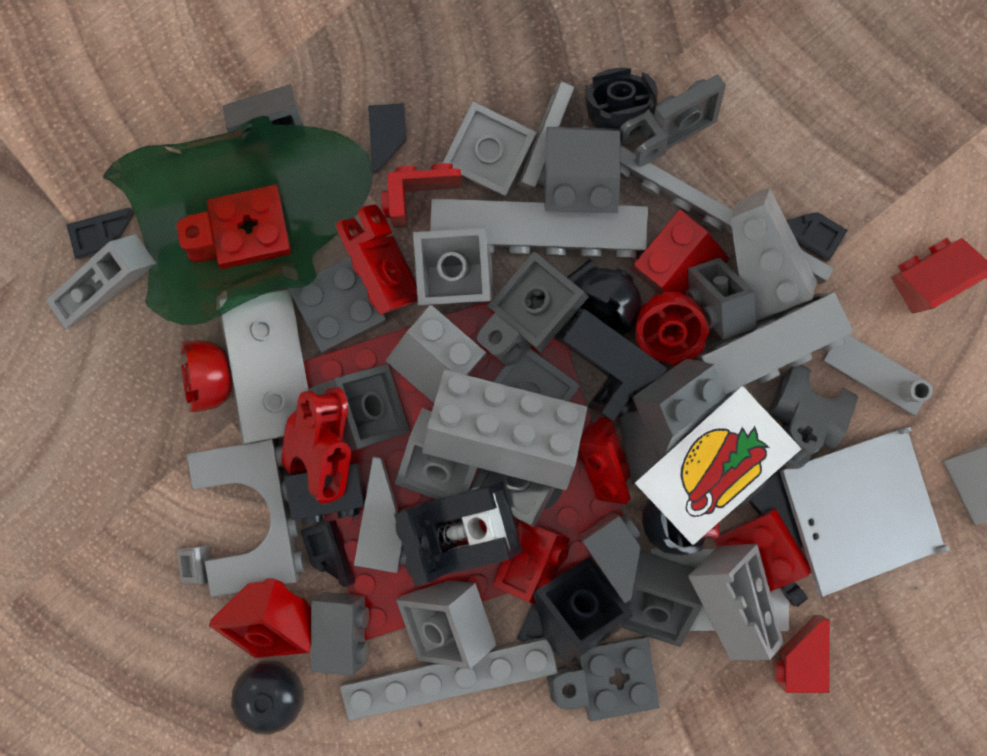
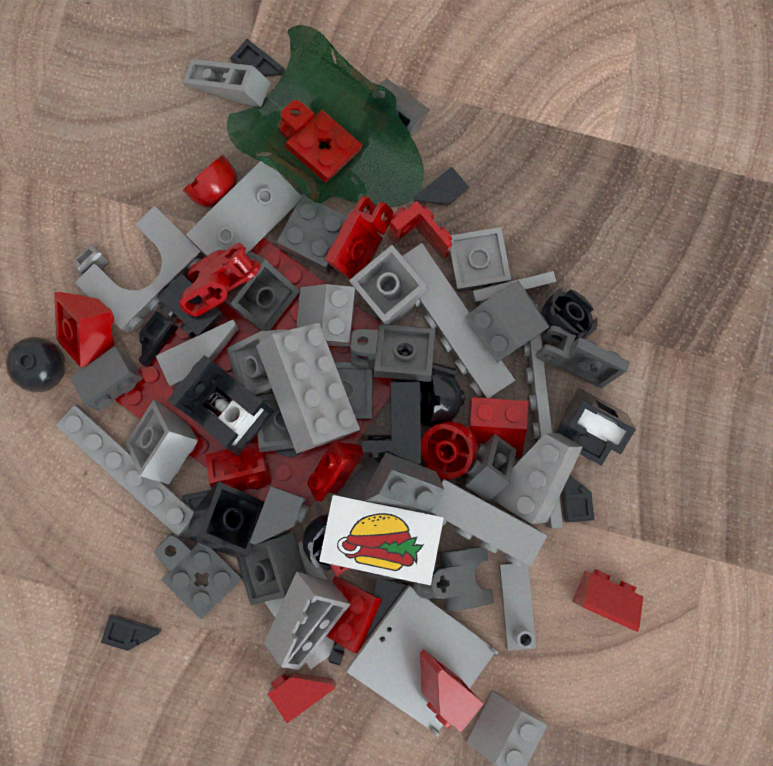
camera: 50 degrees right, 5 degrees down
none -> slope [420,649,484,732]
none -> black brick [555,388,636,466]

